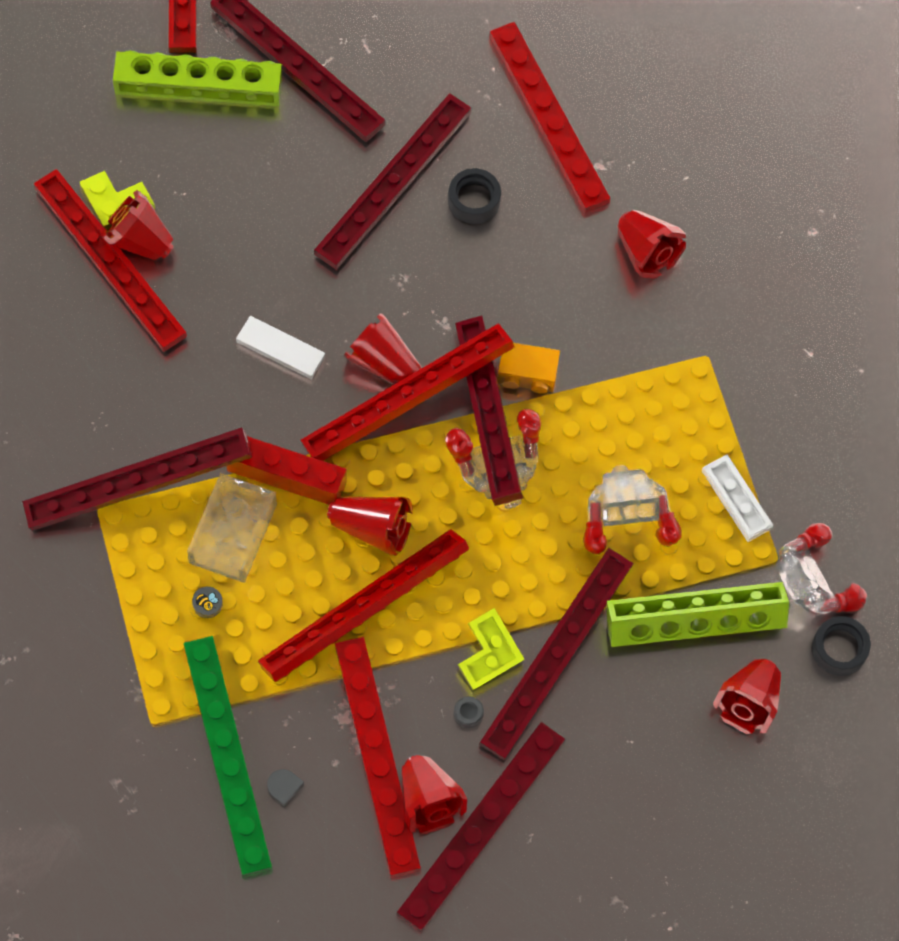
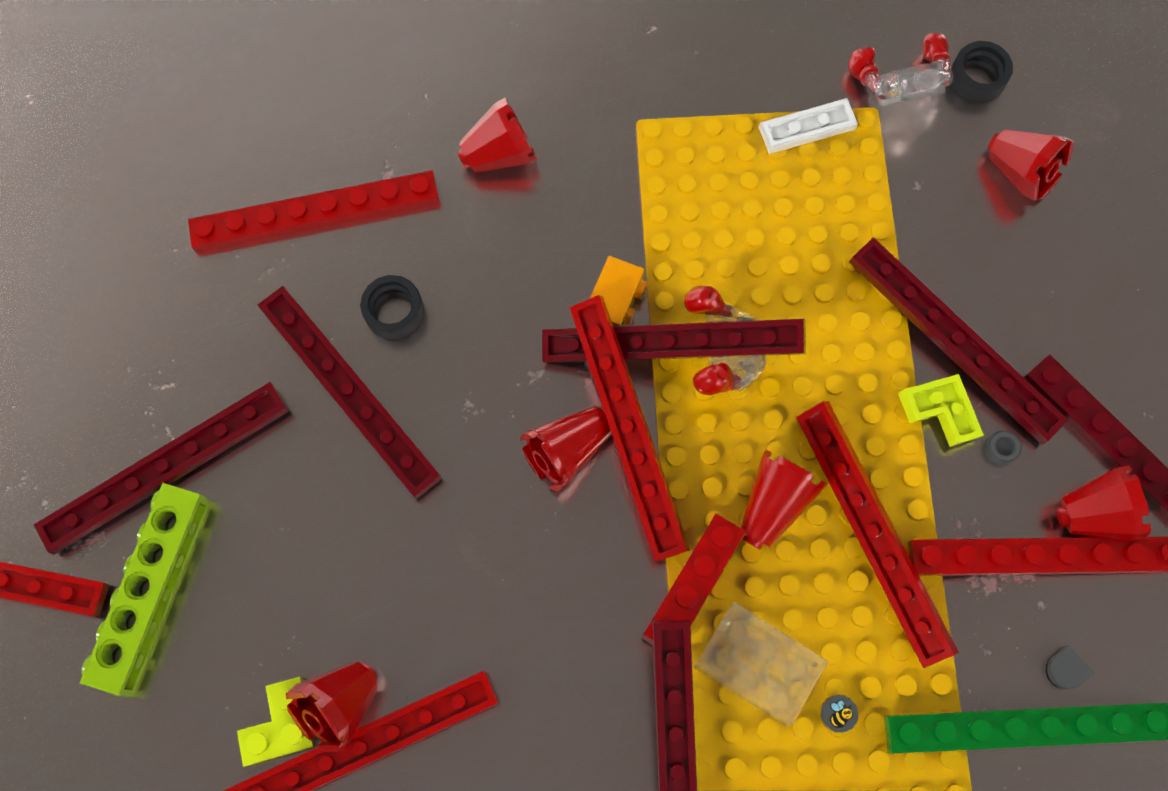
camera: 70 degrees left, 5 degrees up
white tile [236,316,325,380] -> none
clear torso [583,465,682,555] -> none
lime brick [606,582,789,647] -> none

